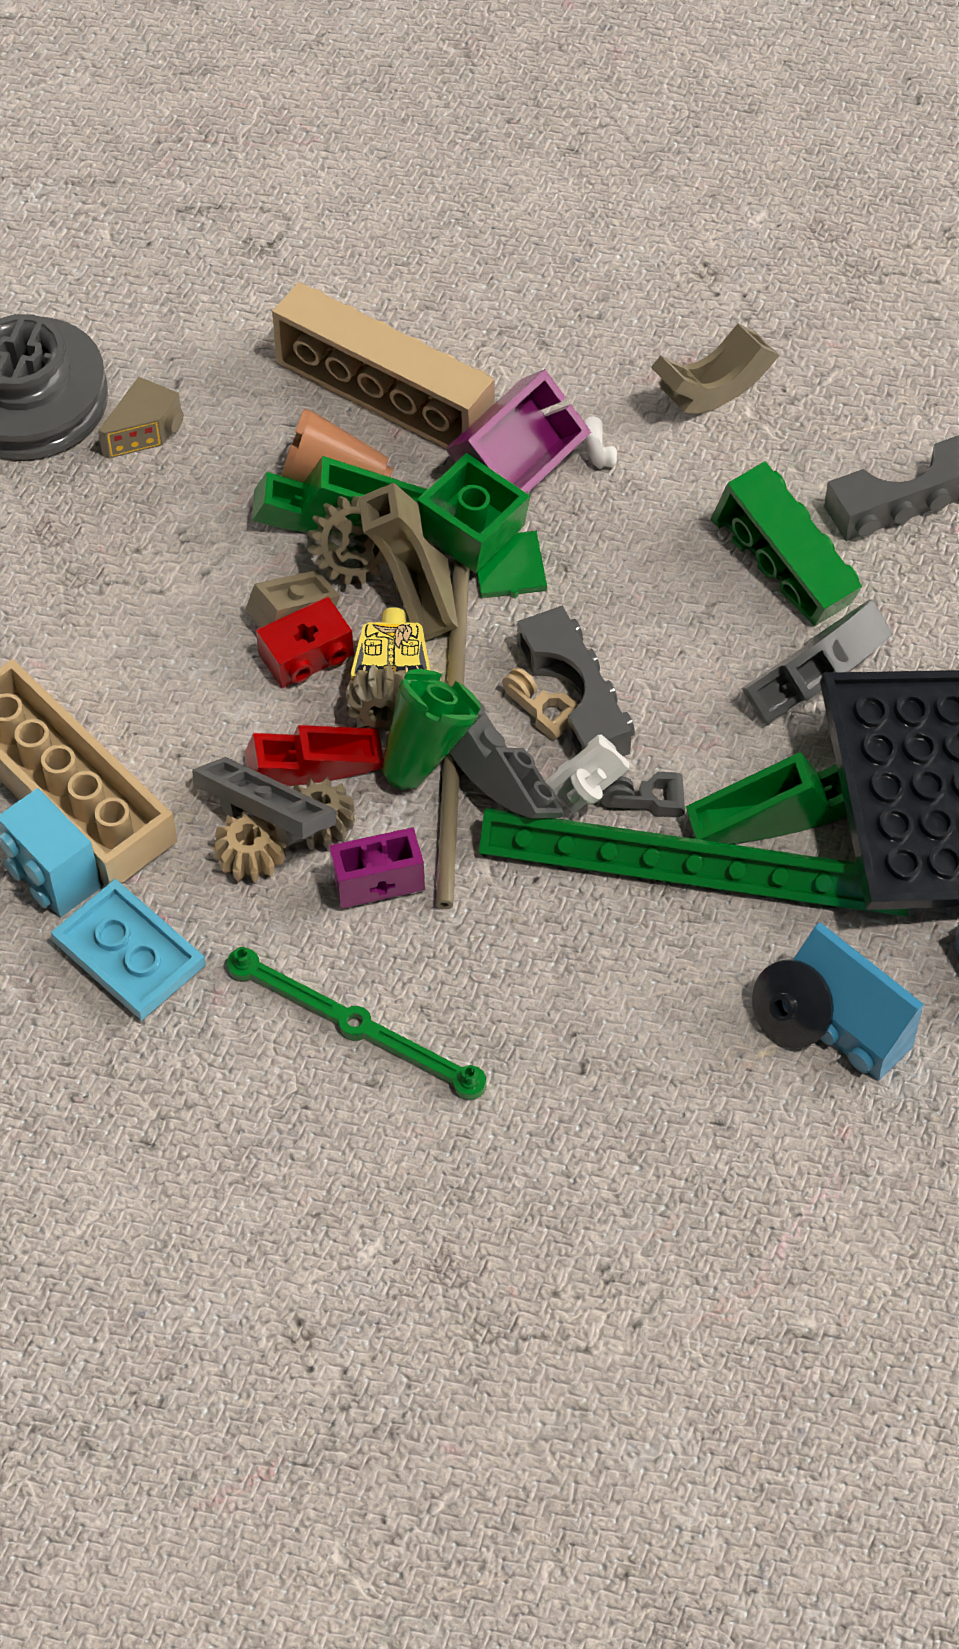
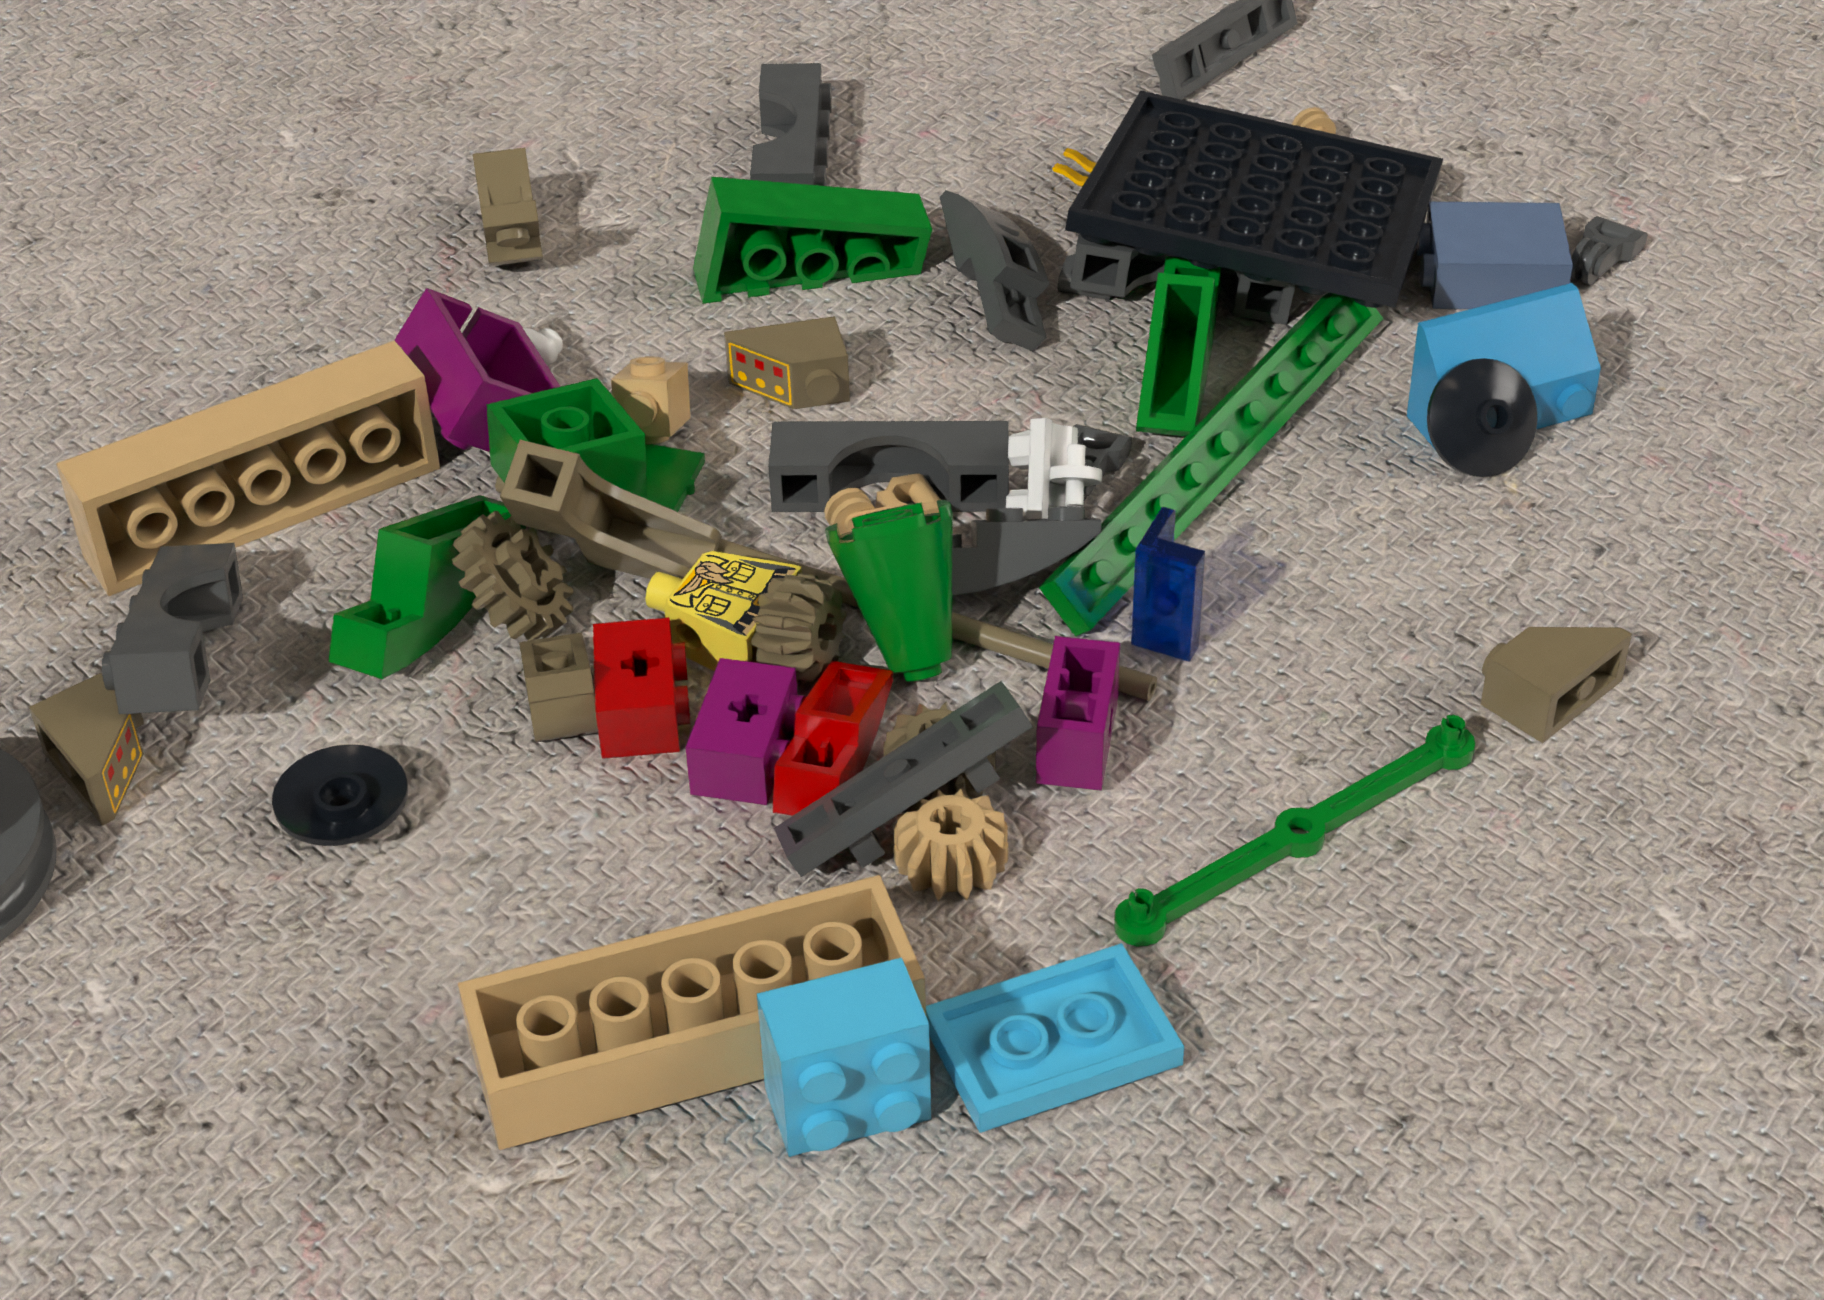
camera: 65 degrees left, 15 degrees down
nougat cone [281,409,394,483] -> none
none -> dark grey arch [102,543,243,714]
none -> black dish [272,745,408,846]
none -> tan brick [611,356,691,444]
none -> magenta brick [685,658,806,805]
none -> dark tan slope [724,316,850,409]
none -> clear blue panel [1131,507,1205,662]
none -> dark tan slope [1480,627,1632,743]

